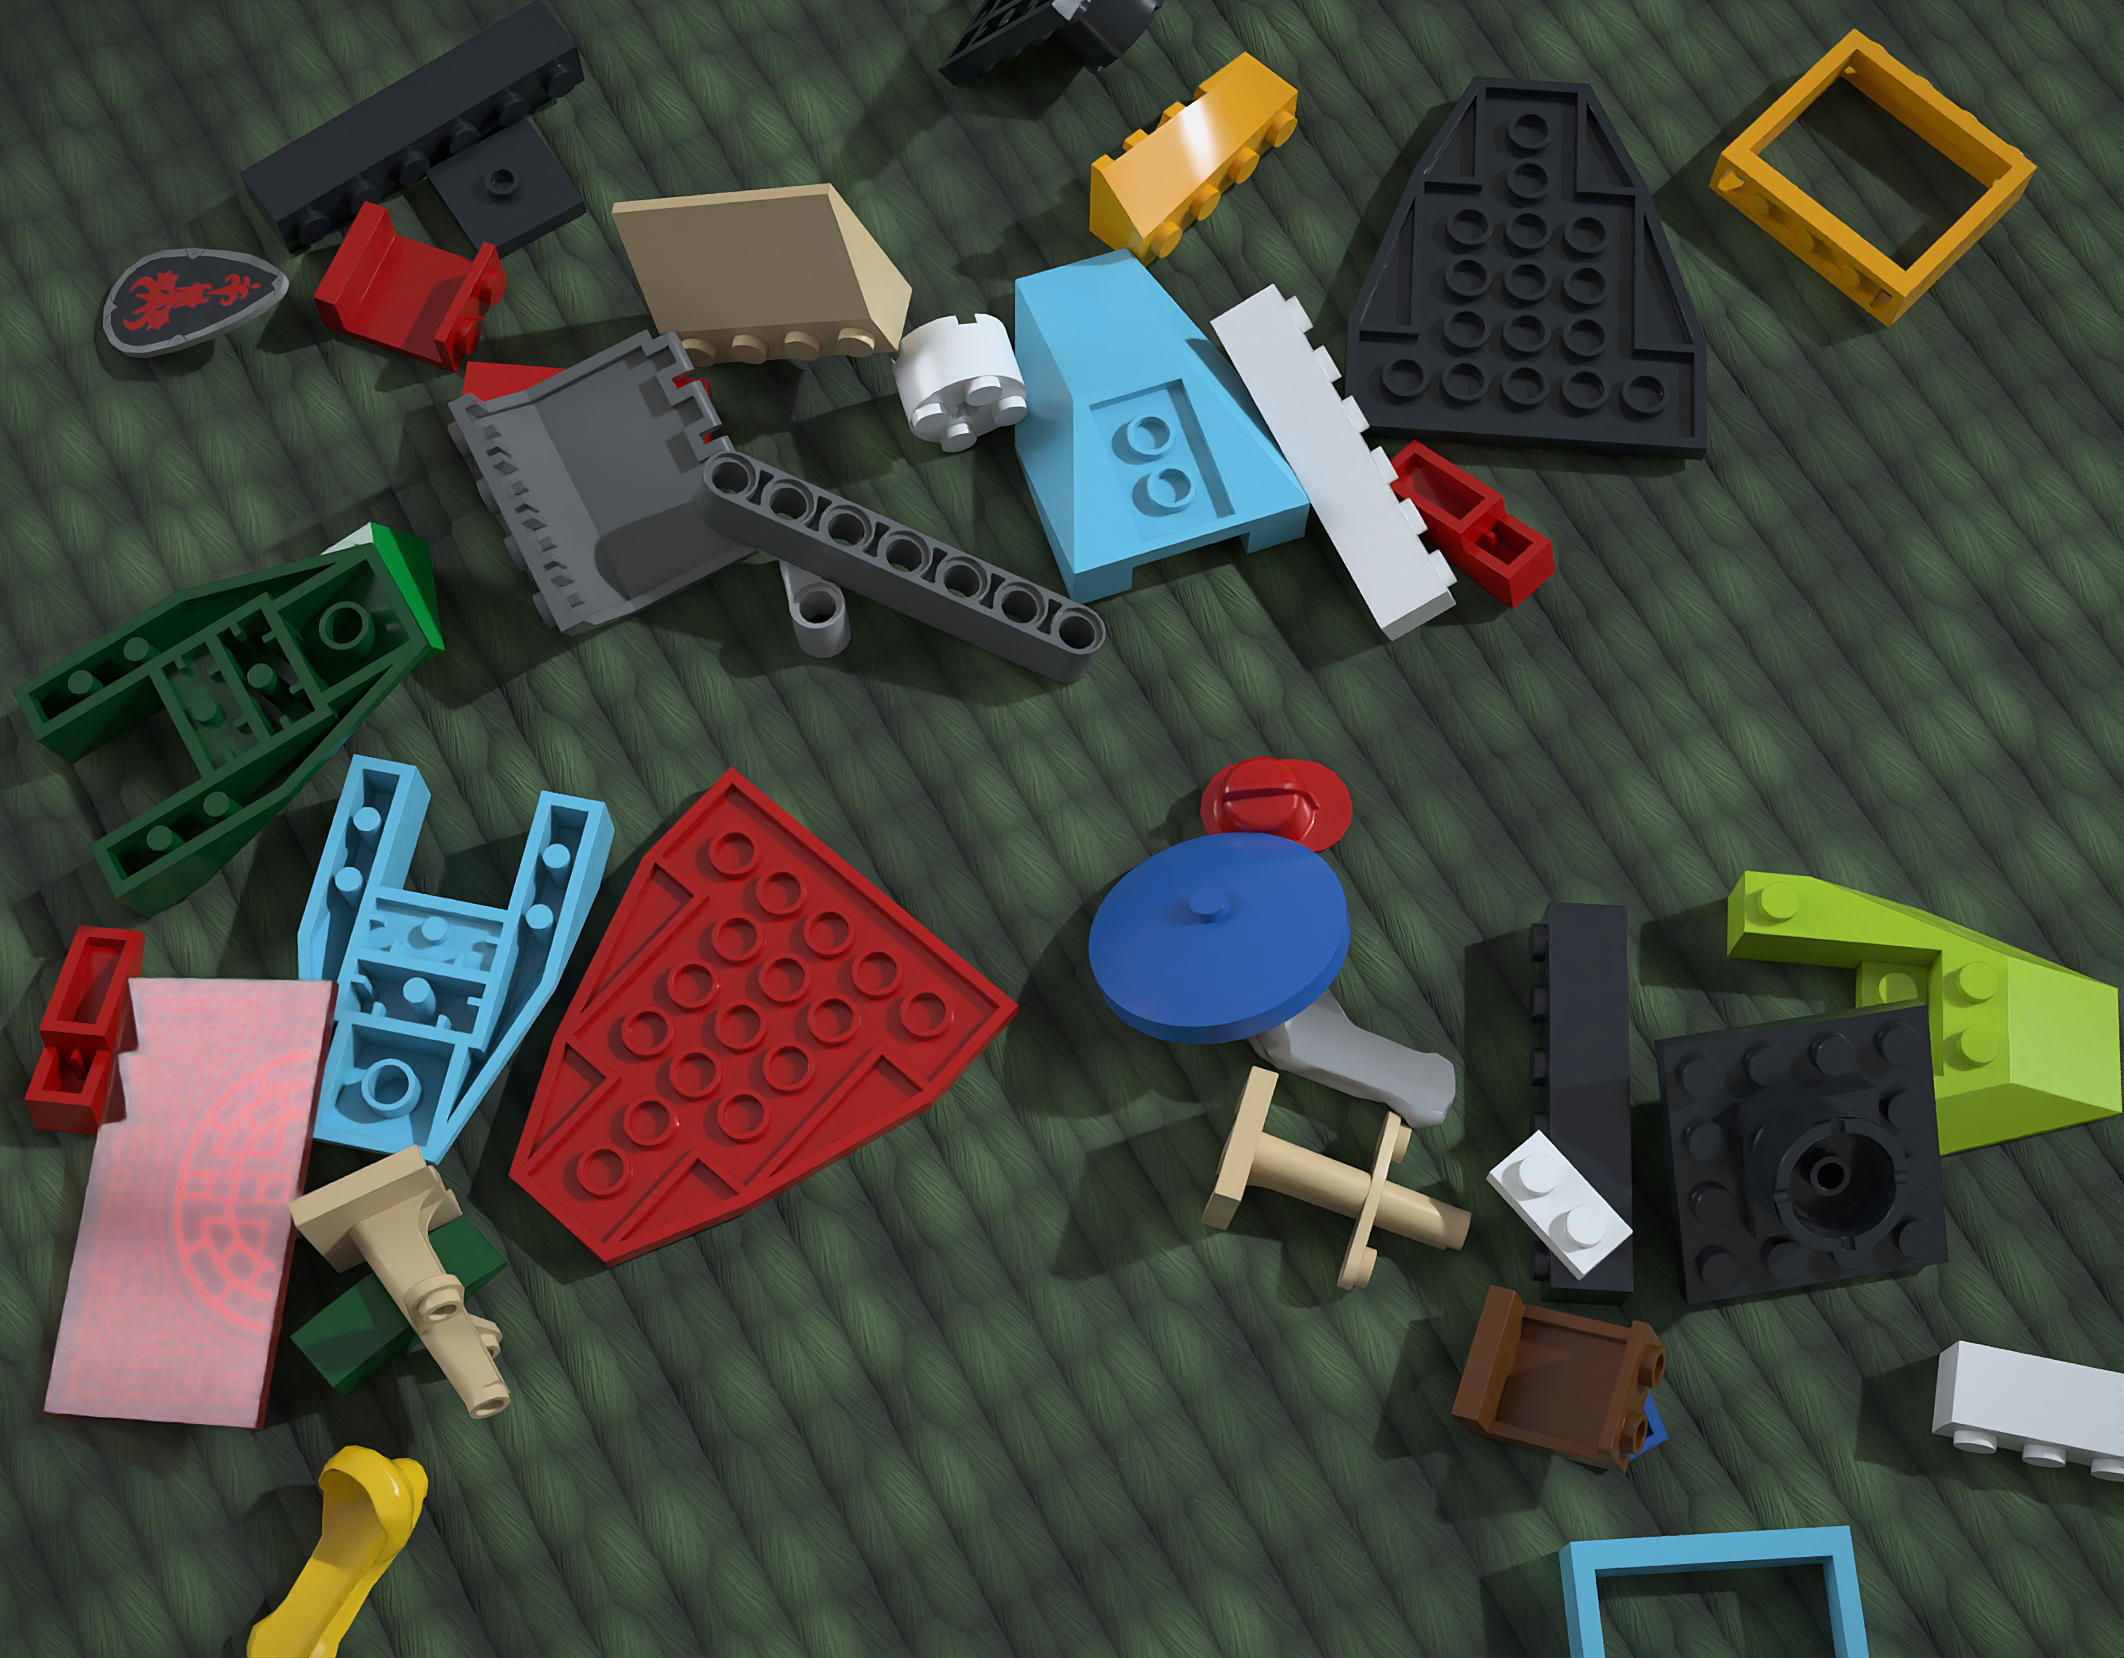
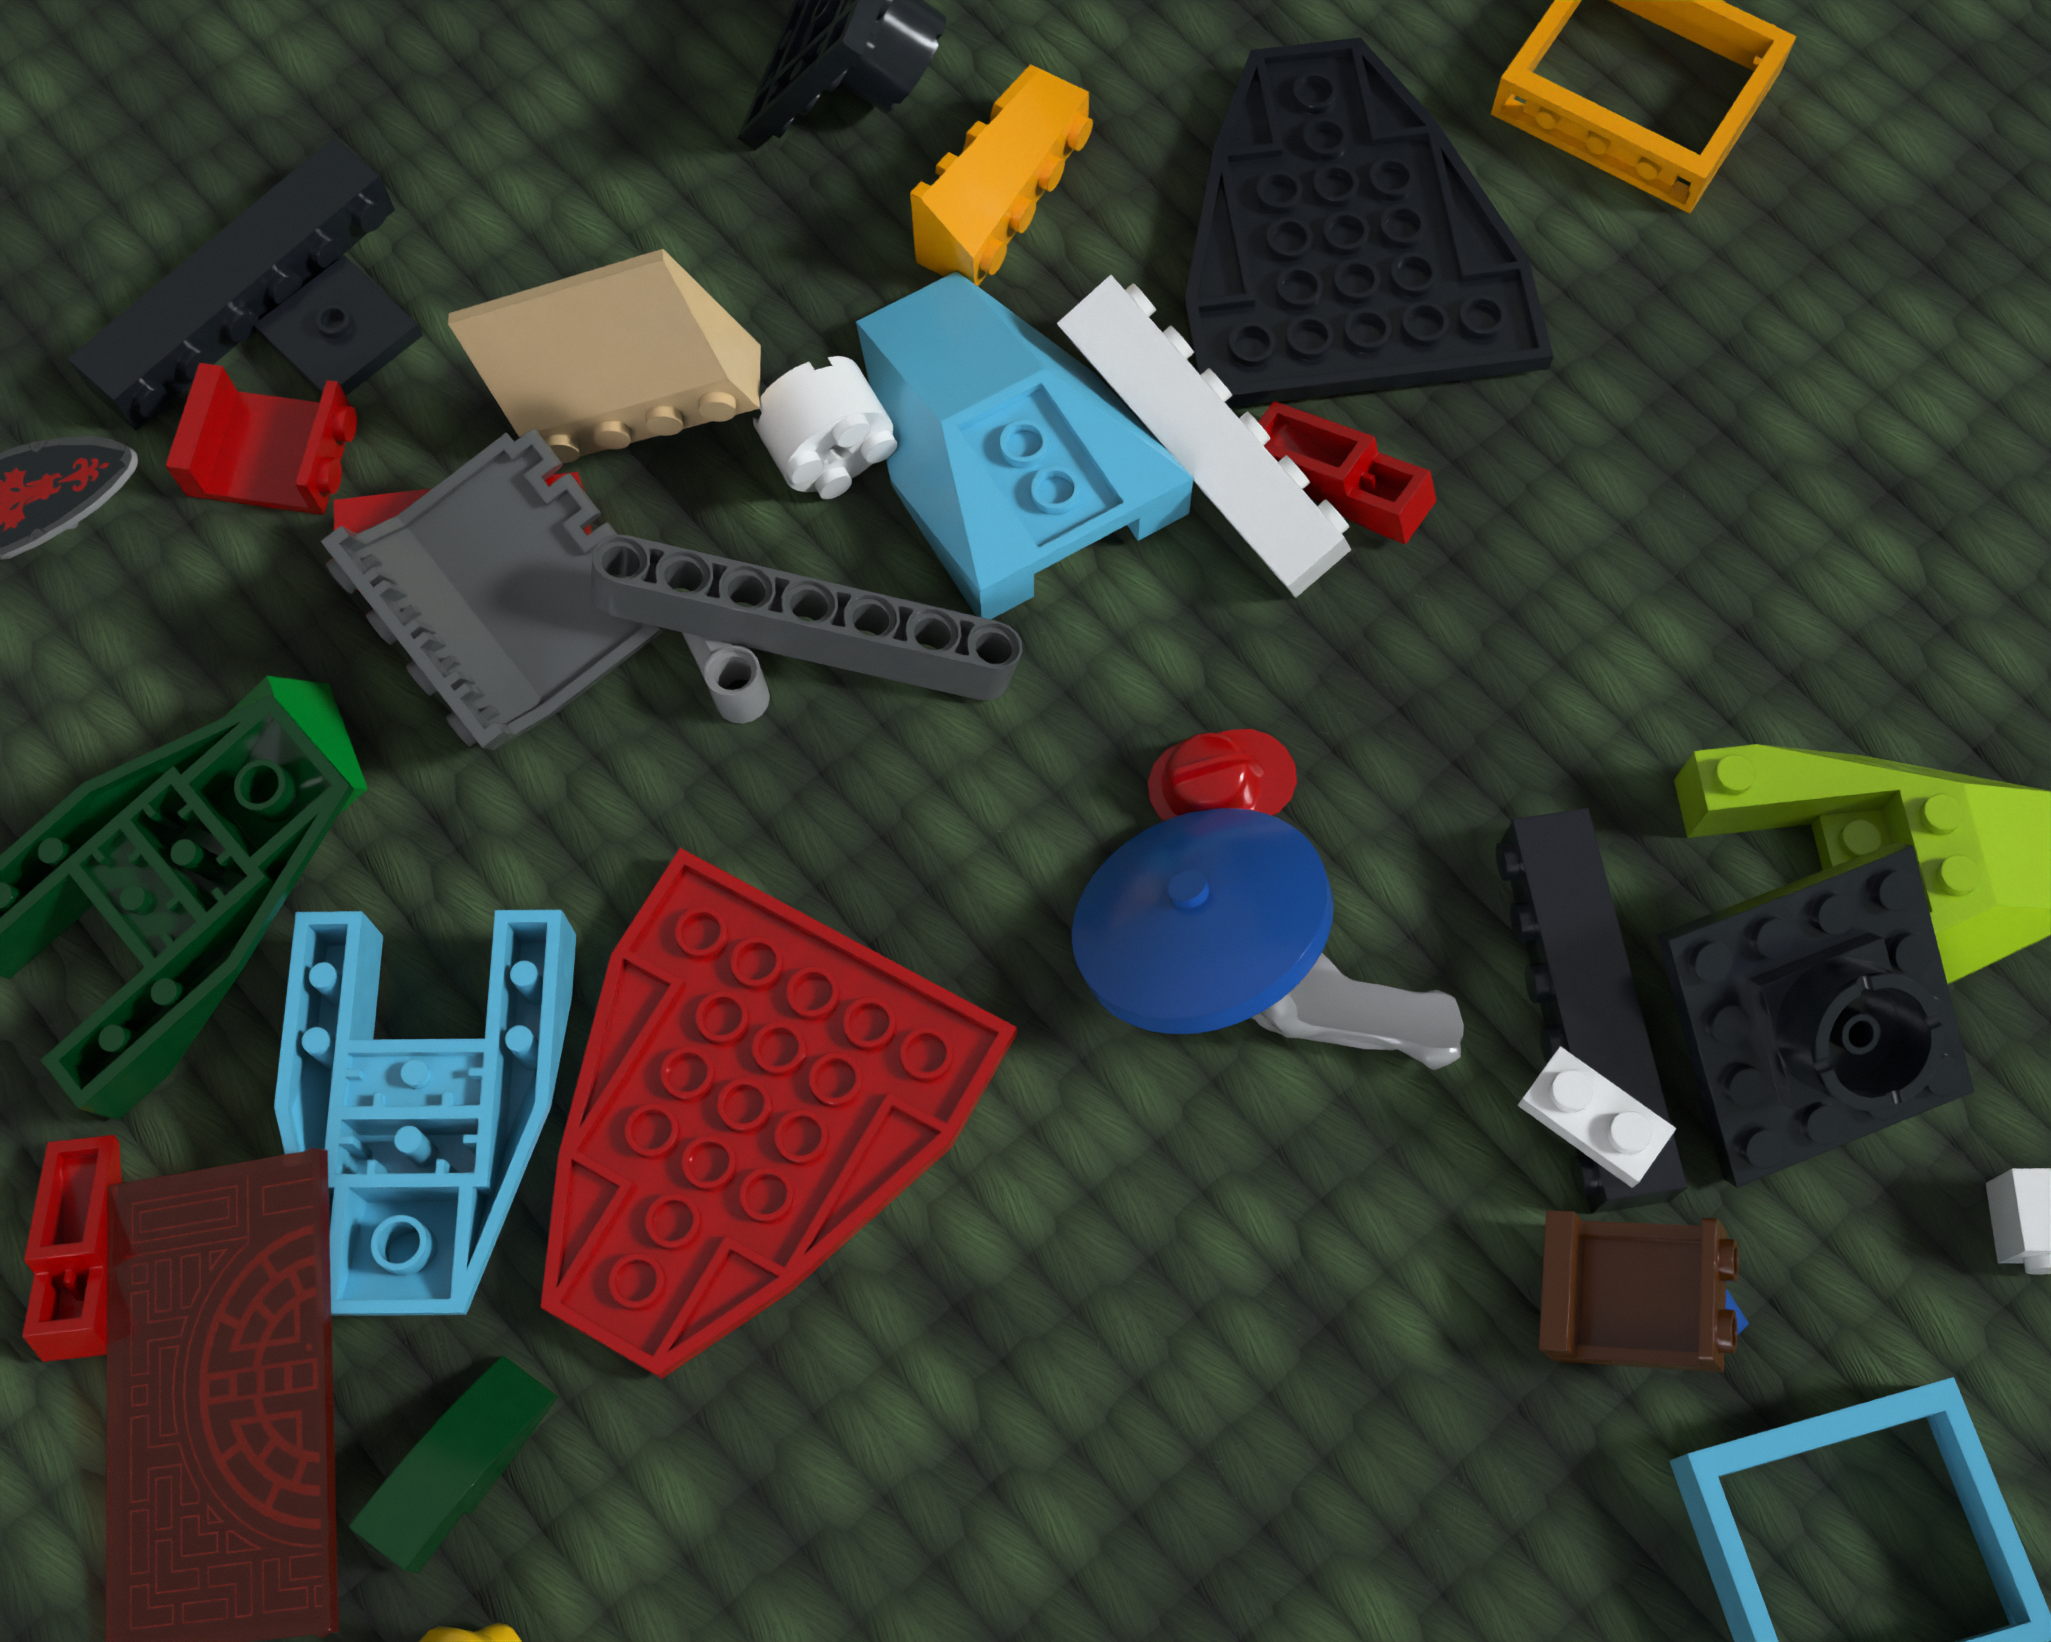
camera: 10 degrees left, 0 degrees up
tan piece [287,1144,511,1419] -> none
tan piece [1201,1066,1472,1291] -> none

